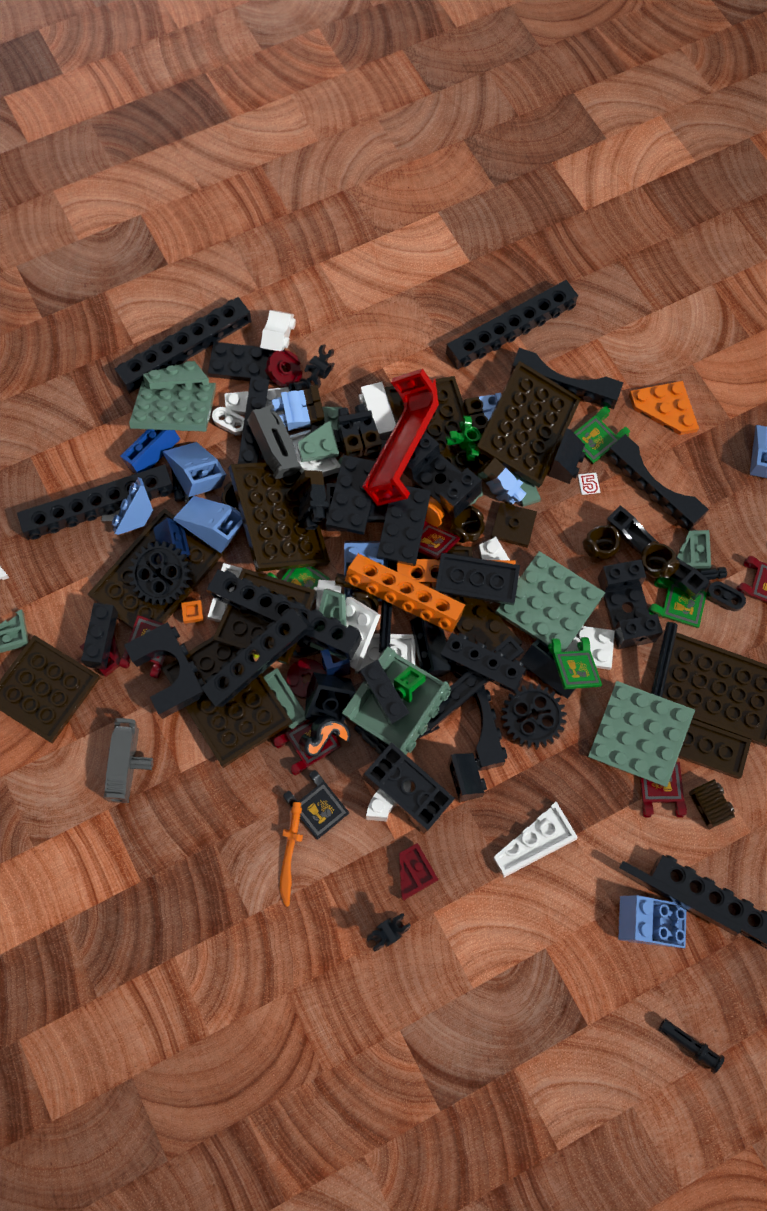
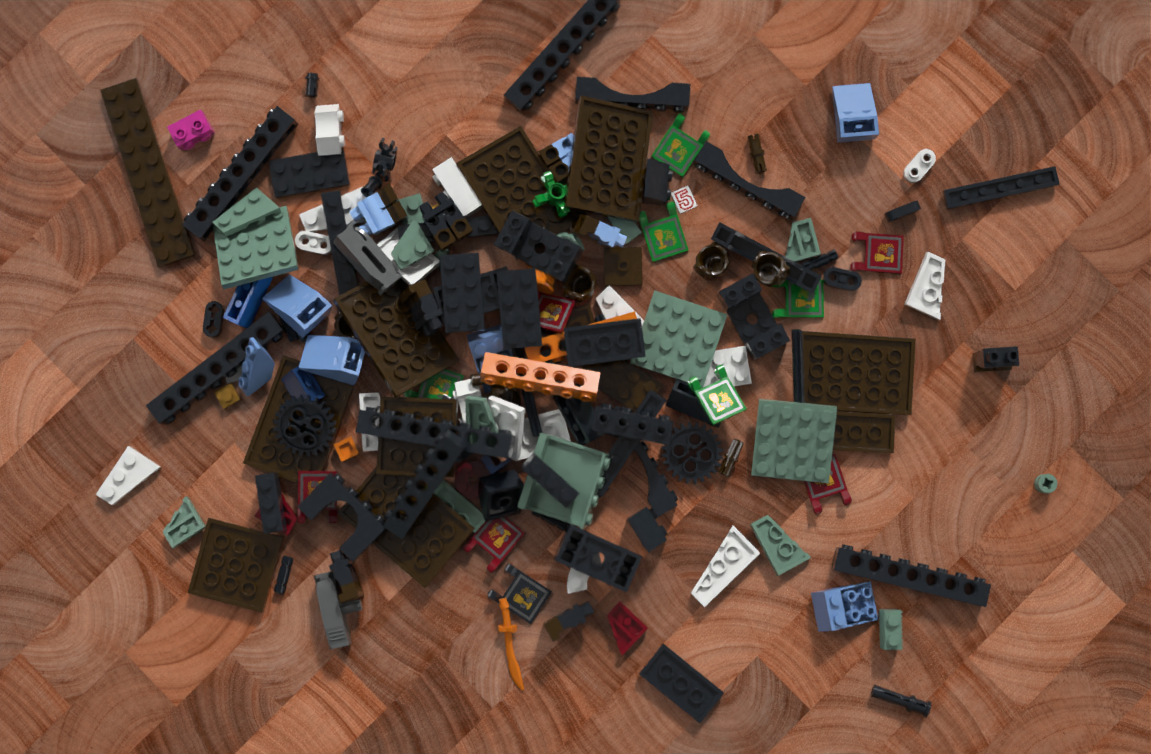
camera: 10 degrees left, 15 degrees up
dark red plate [265,350,302,388] -> none
black animal [299,715,351,757] -> none
red panel [362,368,439,506] -> none
black pin [367,913,411,951] -> none
green bracket [394,666,426,702] -> none
black tile [618,861,742,936] -> none
orange plate [629,381,699,435] -> none
dark brown brick [689,779,735,830] -> none
none -> dark brown plate [100,78,195,268]
none -> dark pink brick [167,109,215,151]
none -> black beam [203,301,224,338]
none -> pearl gold plate [214,383,241,409]
none -> black axle [274,556,293,594]
none -> black pin [305,73,320,98]
none -> black hips [329,550,364,603]
none -> black hips [544,601,594,642]
none -> green flag [639,202,689,262]
none -> black plate [639,643,724,723]
none -> dark brown axle [718,439,744,477]
none -> dark brown pin [747,134,768,174]
none -> sand green wing [750,515,811,576]
none -> sand green brick [879,609,903,650]

